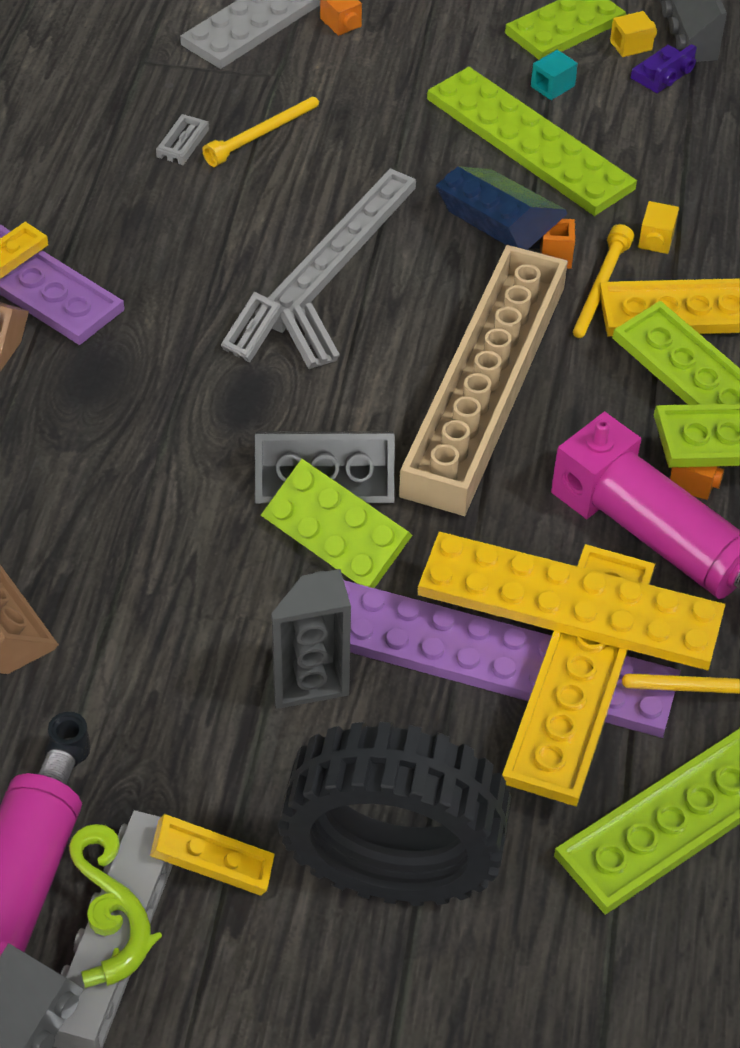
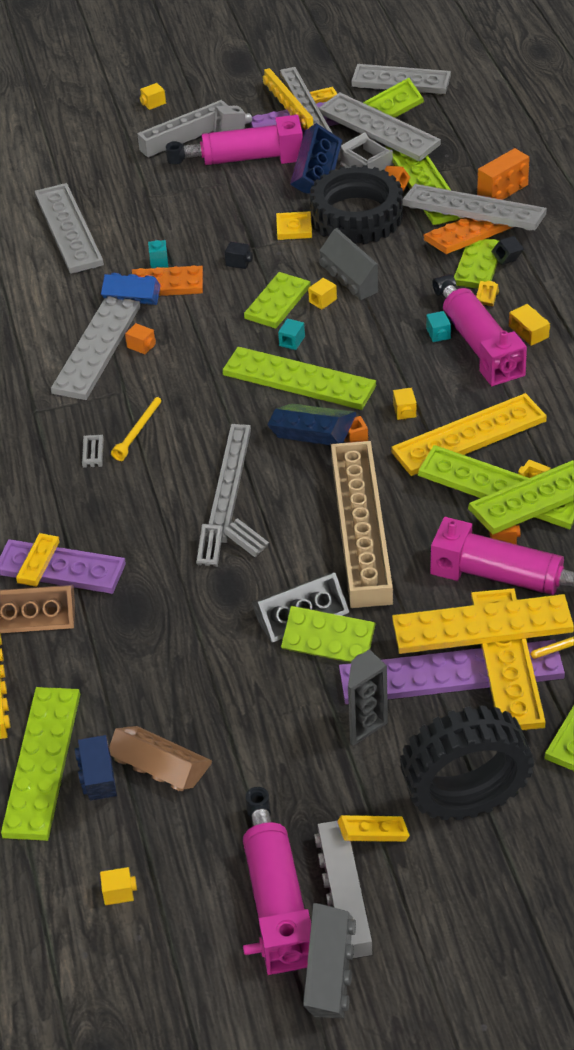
camera: 20 degrees left, 5 degrees down
lime plant [69,824,162,988] -> none
yellow piece [573,224,634,338] -> none
dark purple bracket [631,44,697,93] -> none

